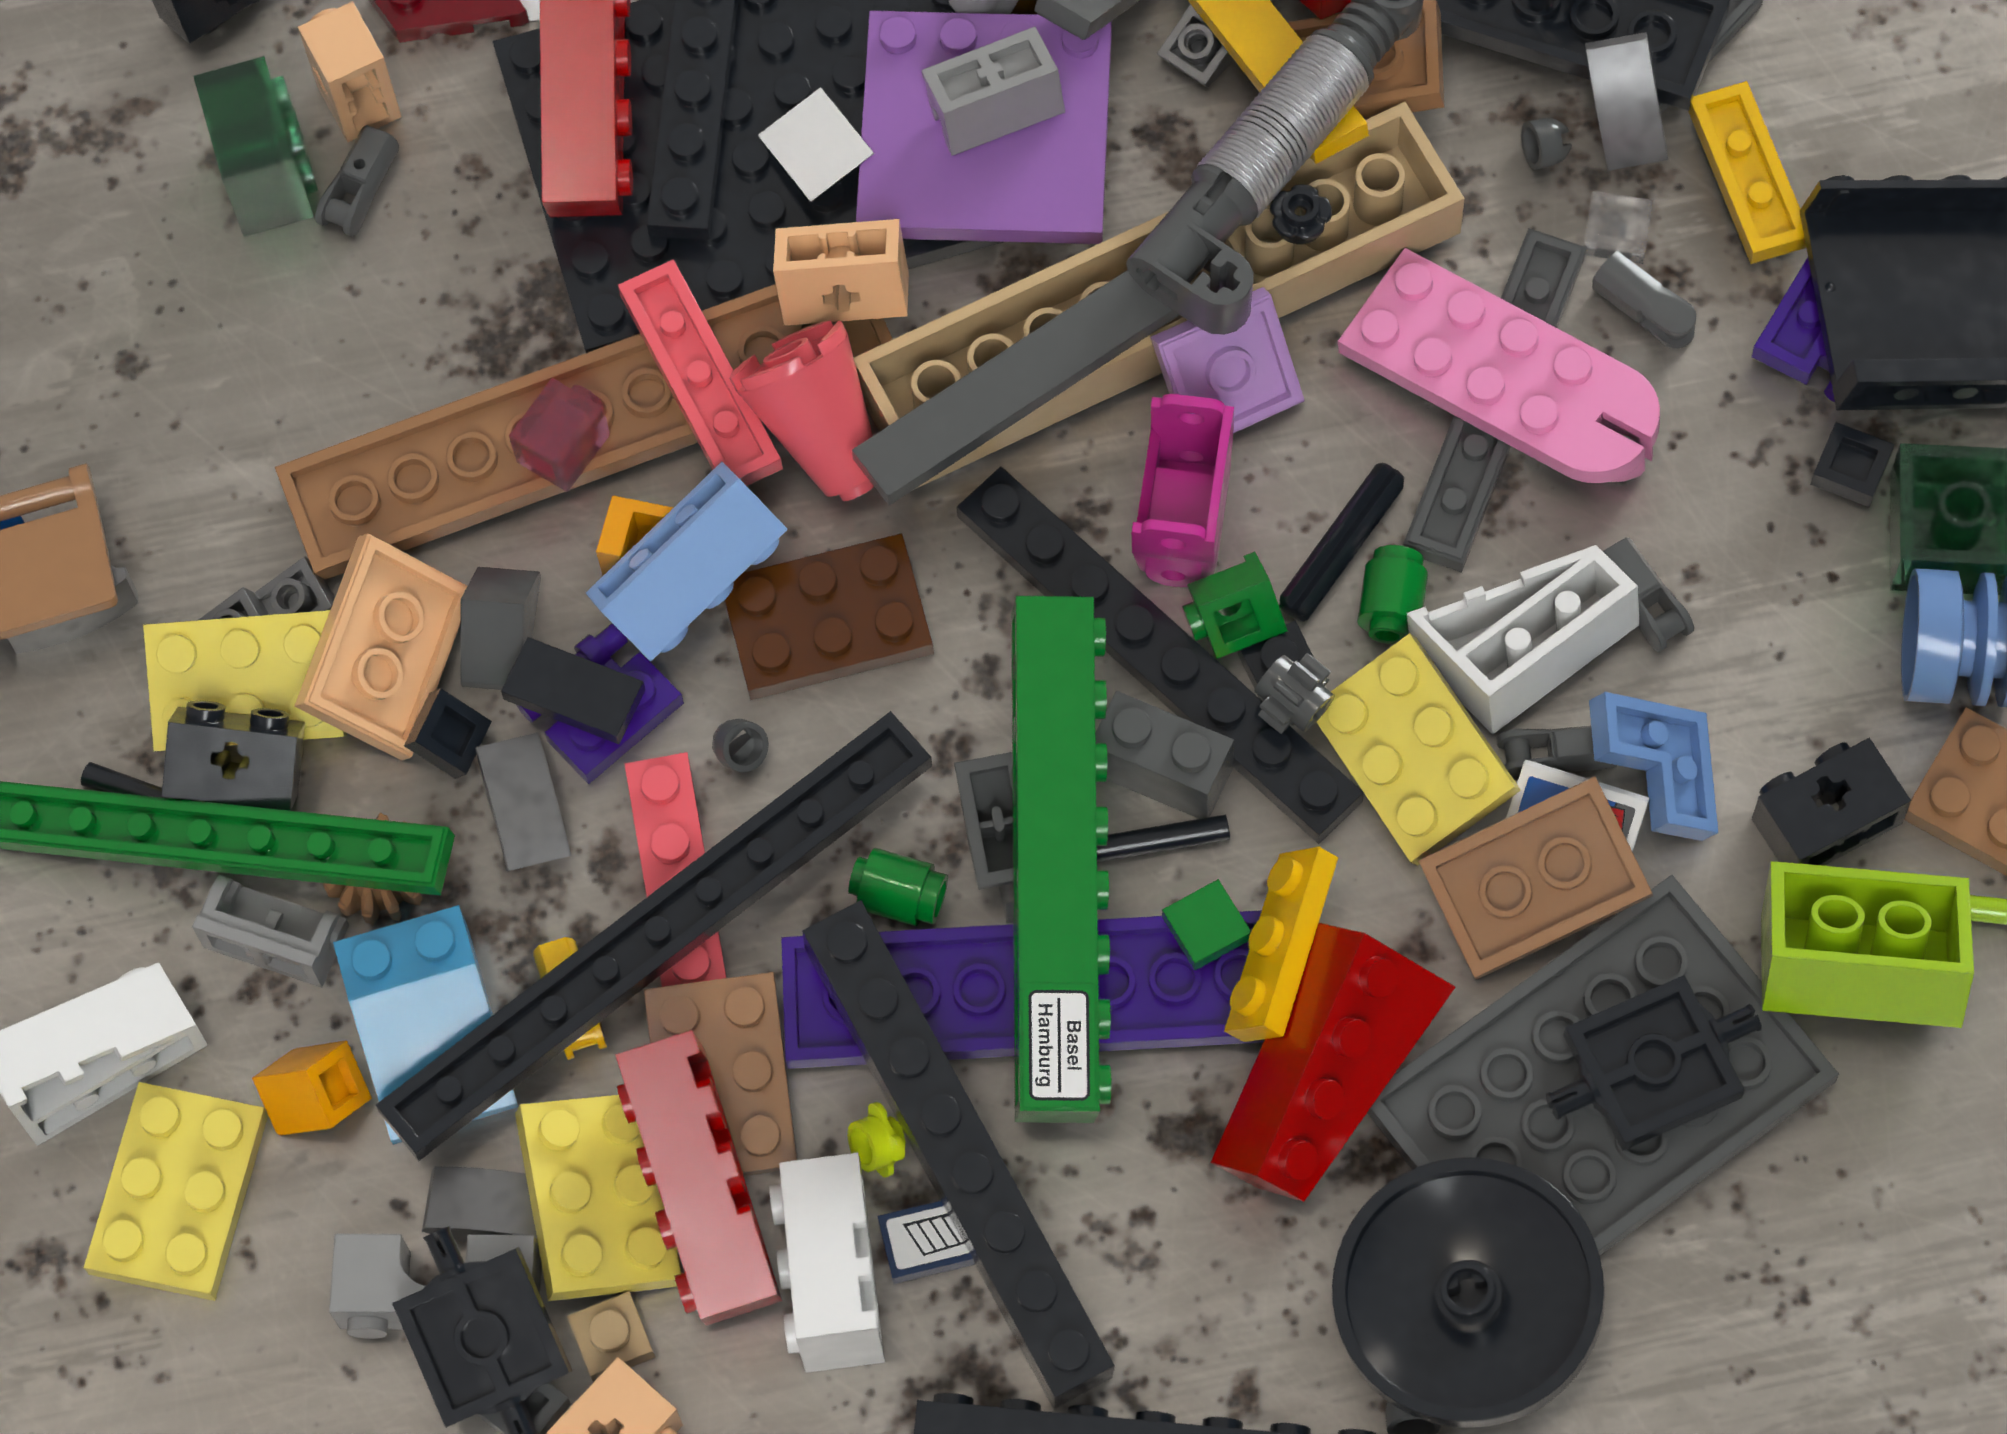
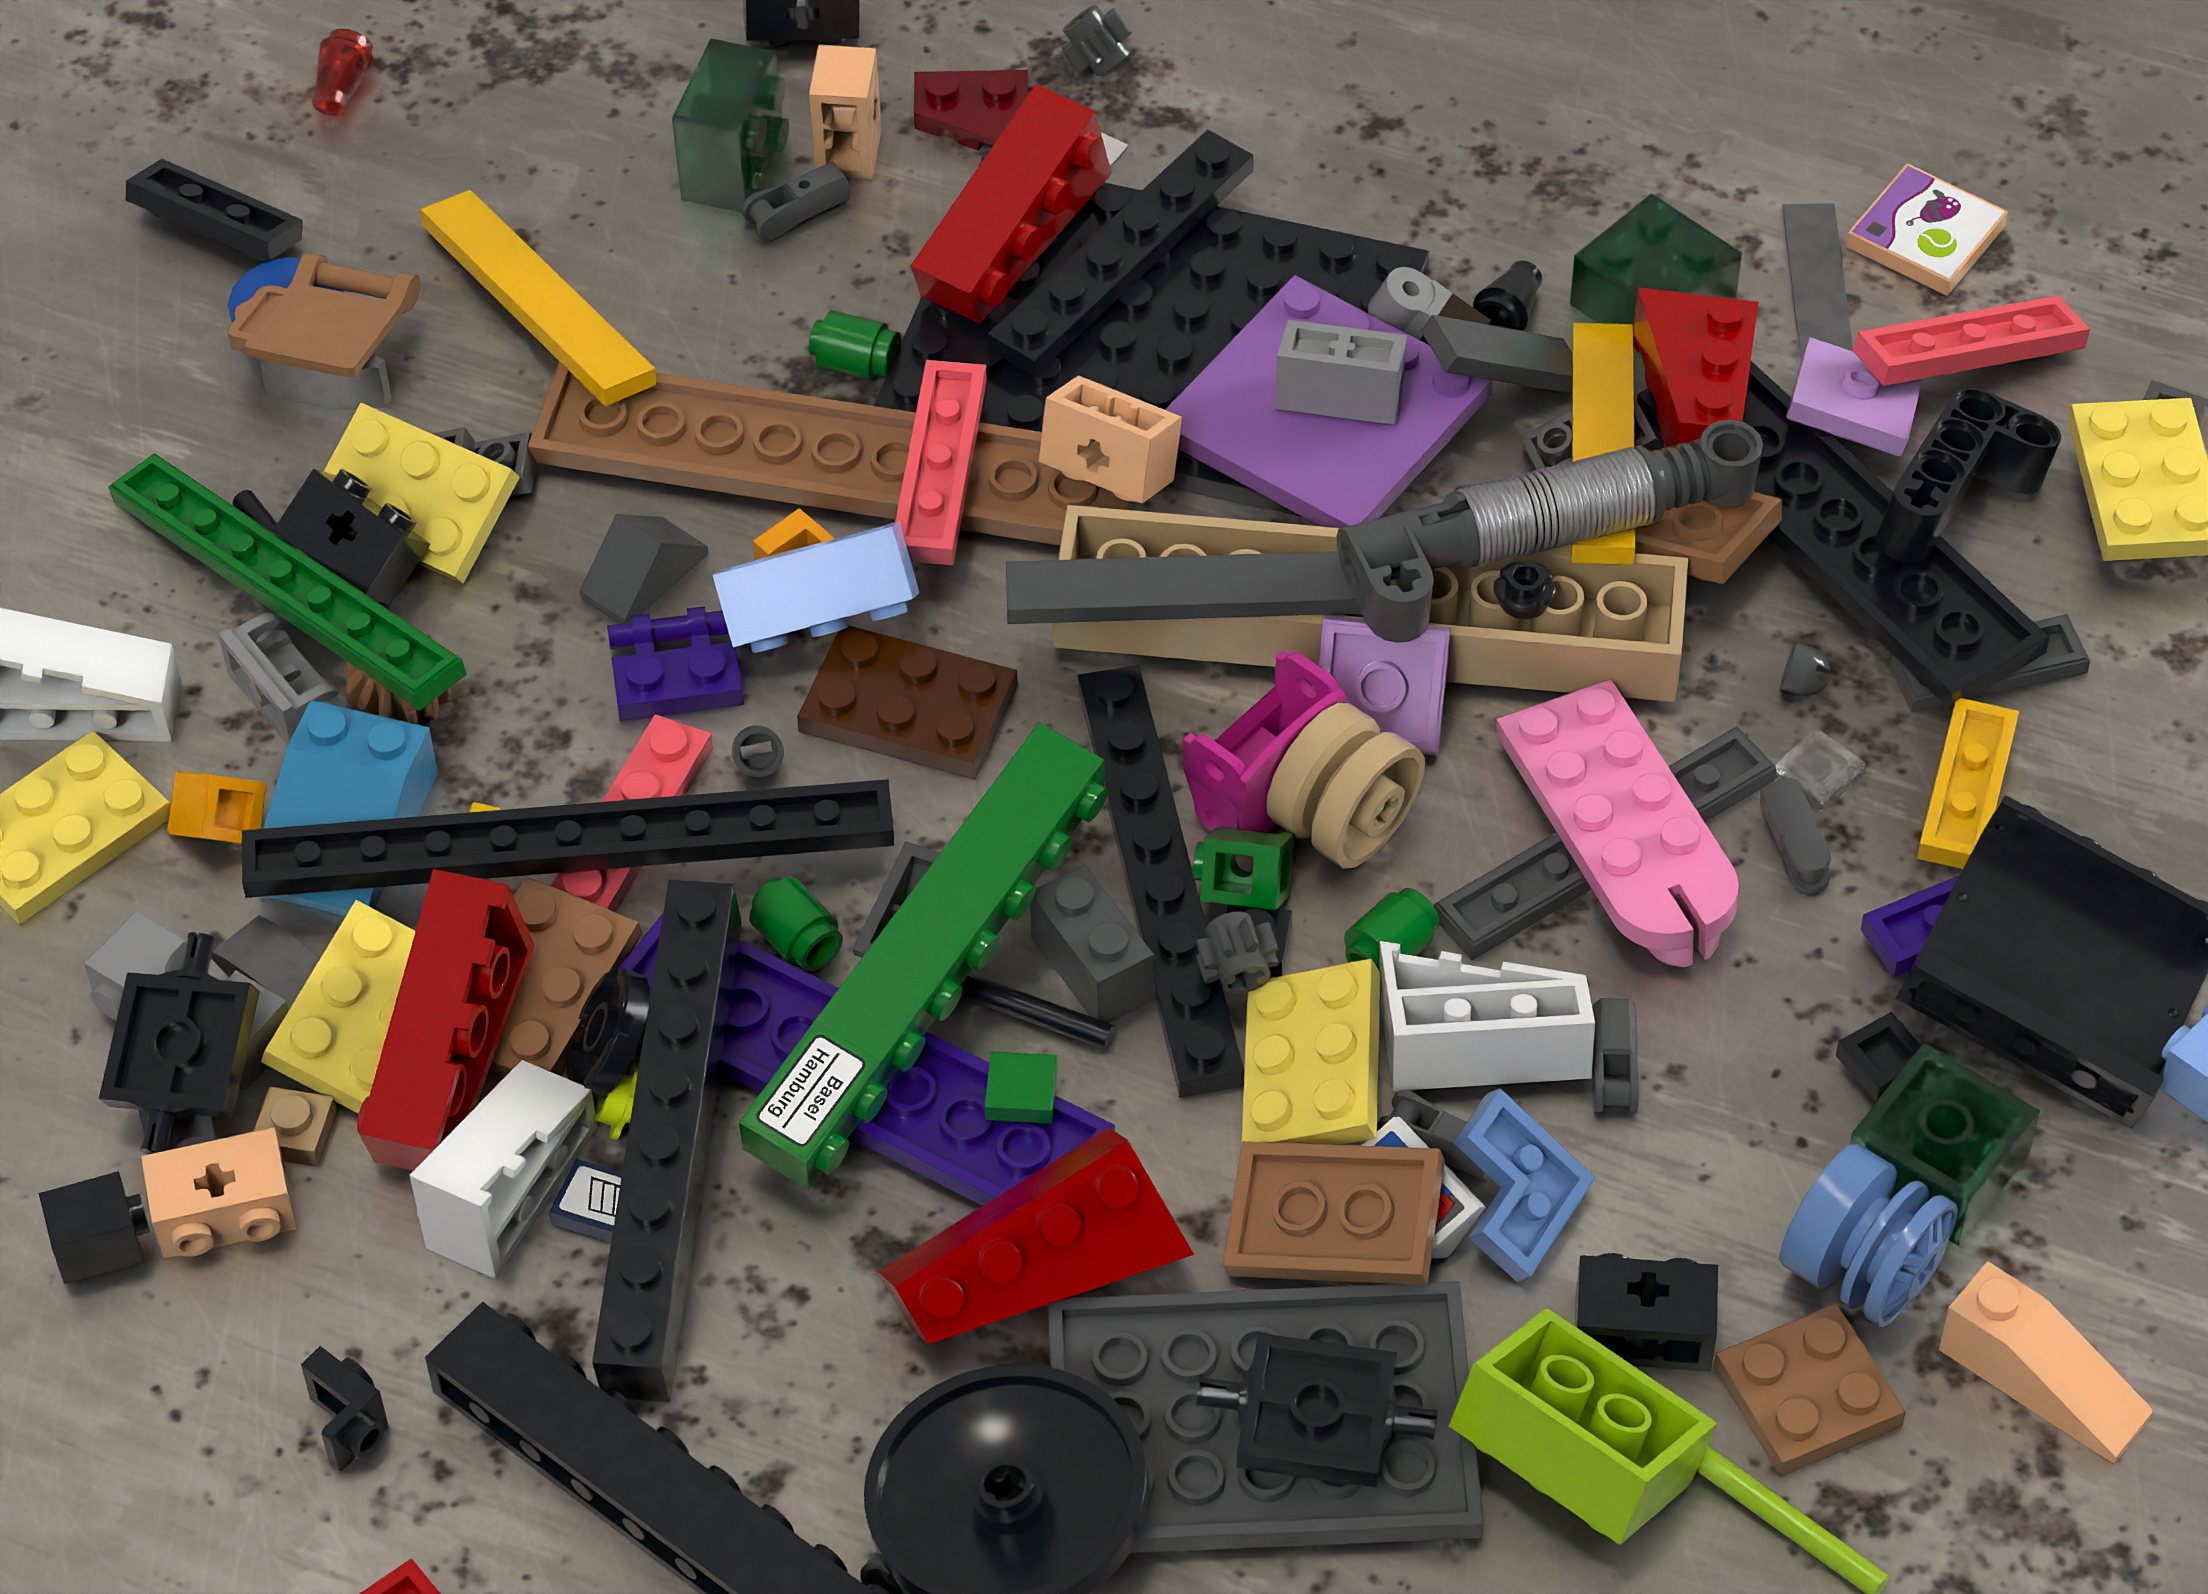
camera: 30 degrees right, 15 degrees down
light nougat tile [295,533,467,761] -> none
black plate [404,688,492,779] -> none
flat silver slope [475,732,571,871] -> none
black tile [501,637,646,744] -> none
clear pink brick [509,378,610,492] -> none
coral cone [730,320,874,501] -> none
white sticker [758,87,874,202] -> none
yellow plate [1224,846,1339,1042] -> none
black axle [1279,462,1404,622] -> none
flat silver slope [1585,32,1668,171] -> none
none -> yellow tile [420,190,656,406]
none -> black tile [566,967,650,1099]
none -> green brick [808,310,901,381]
none -> tan wheel [1267,703,1425,869]

